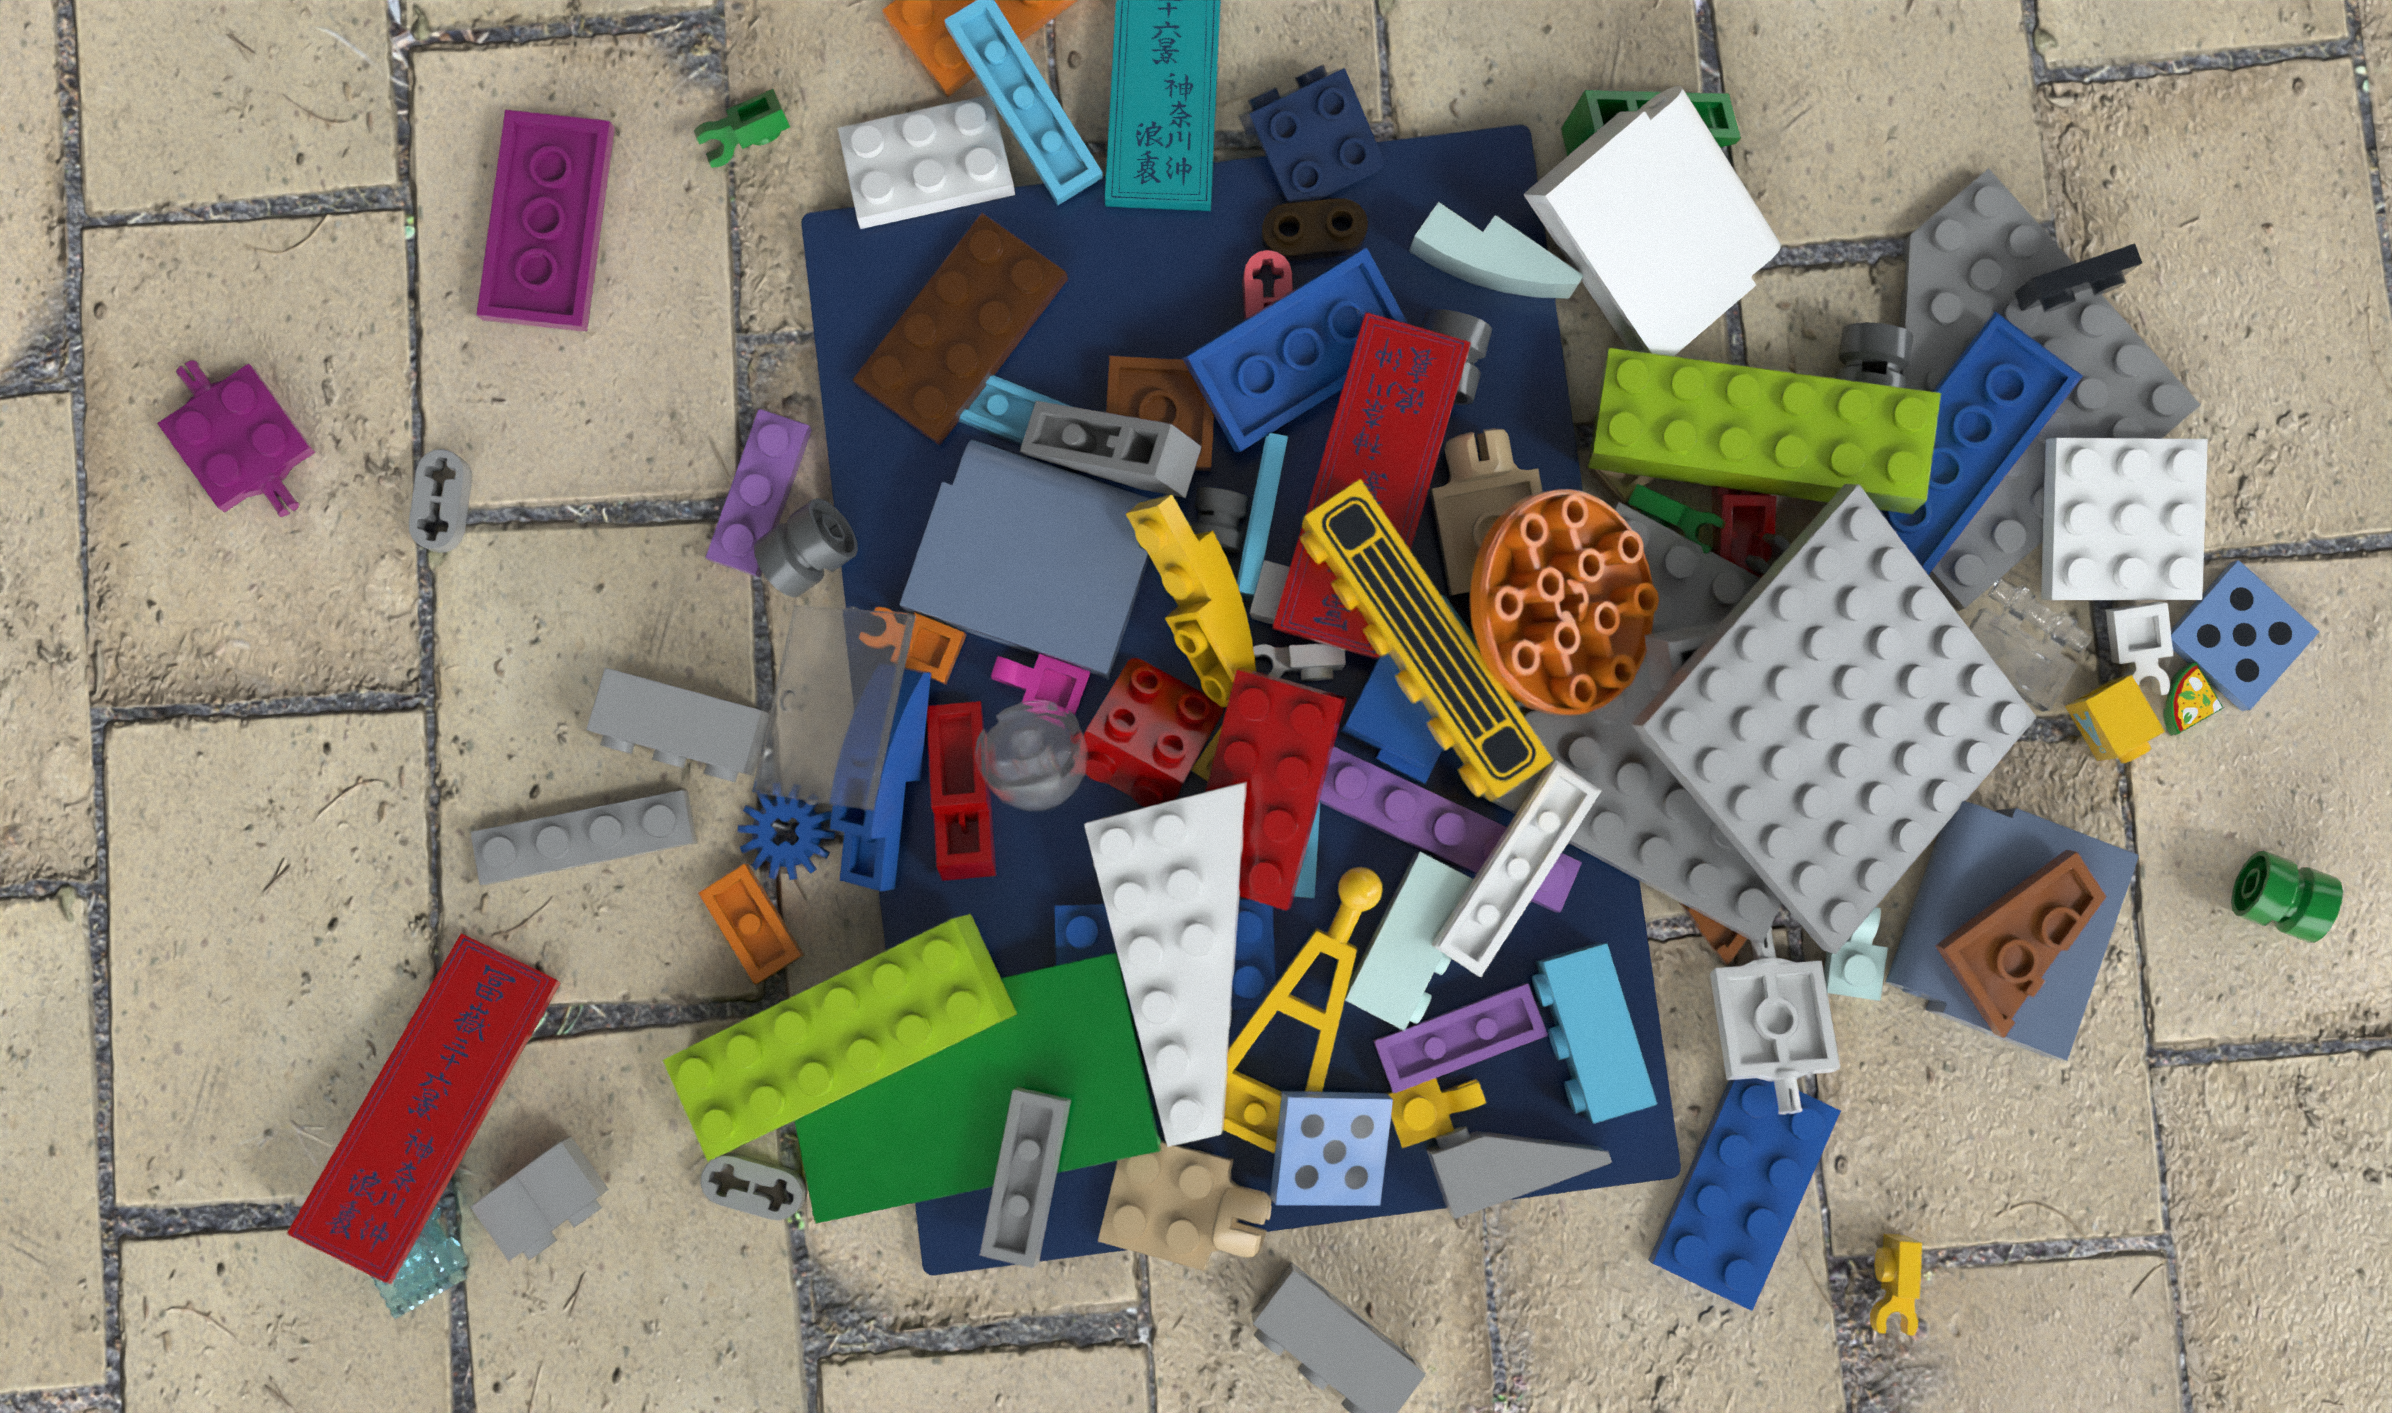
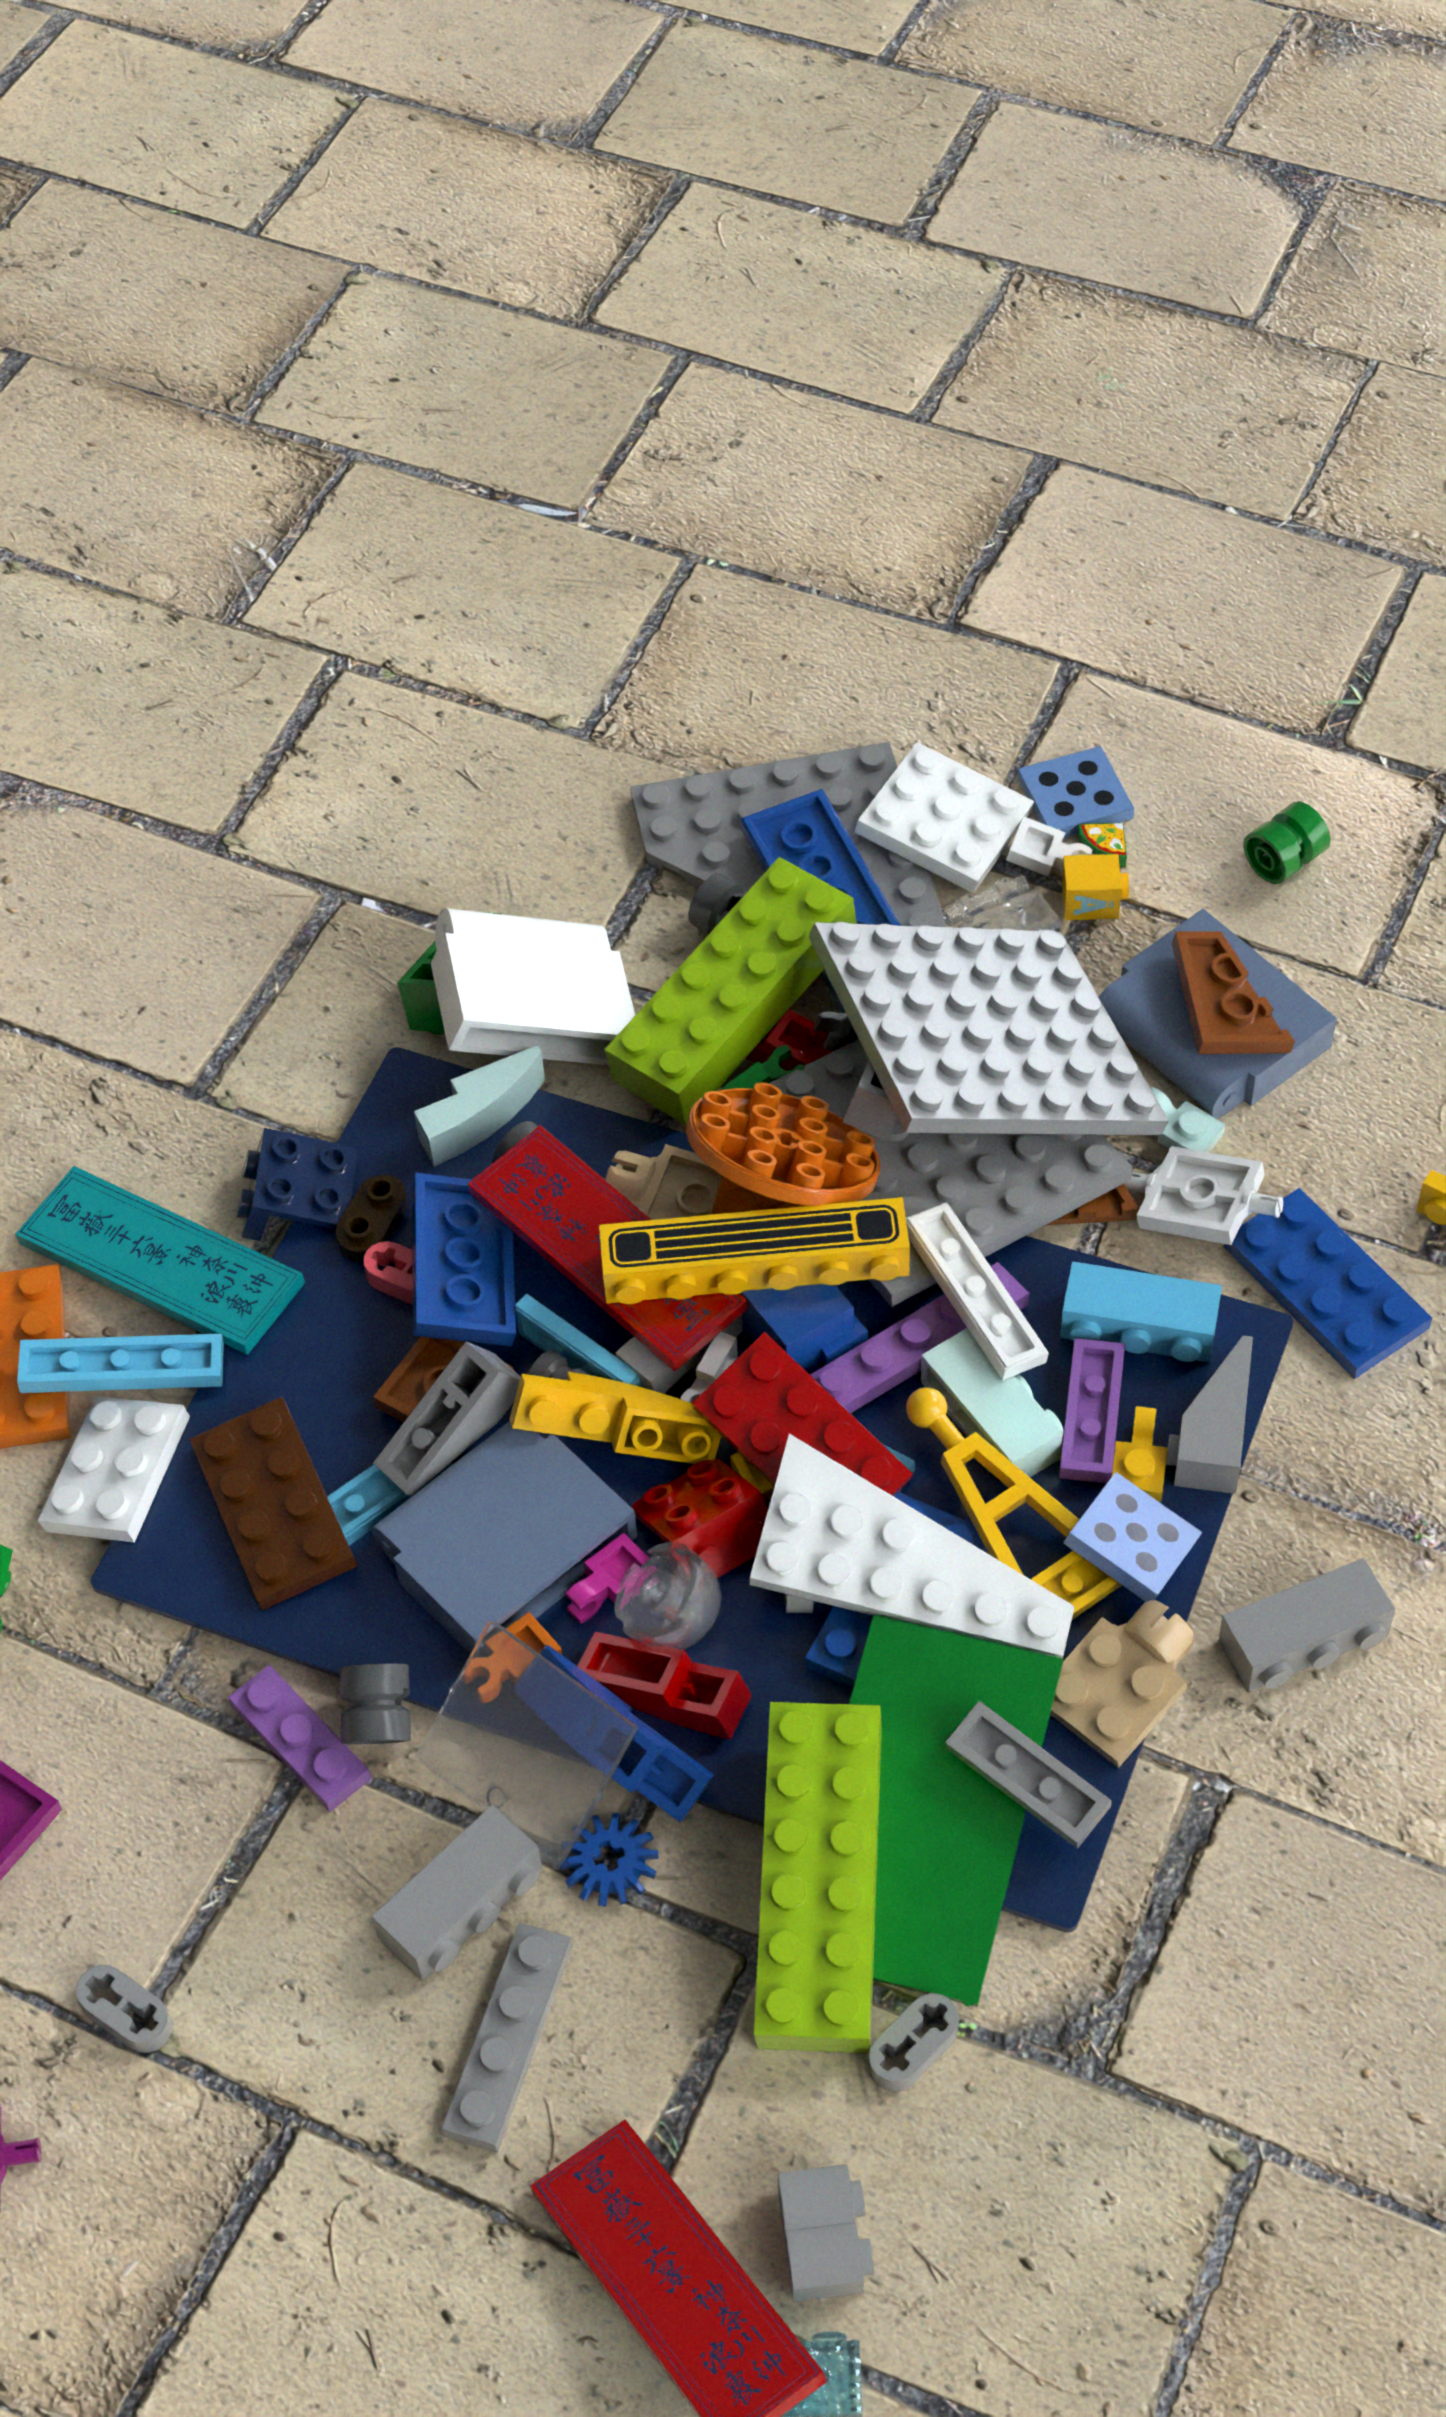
camera: 55 degrees left, 30 degrees down
orange plate [698,864,805,985] -> none
black plate [2014,243,2142,313] -> none

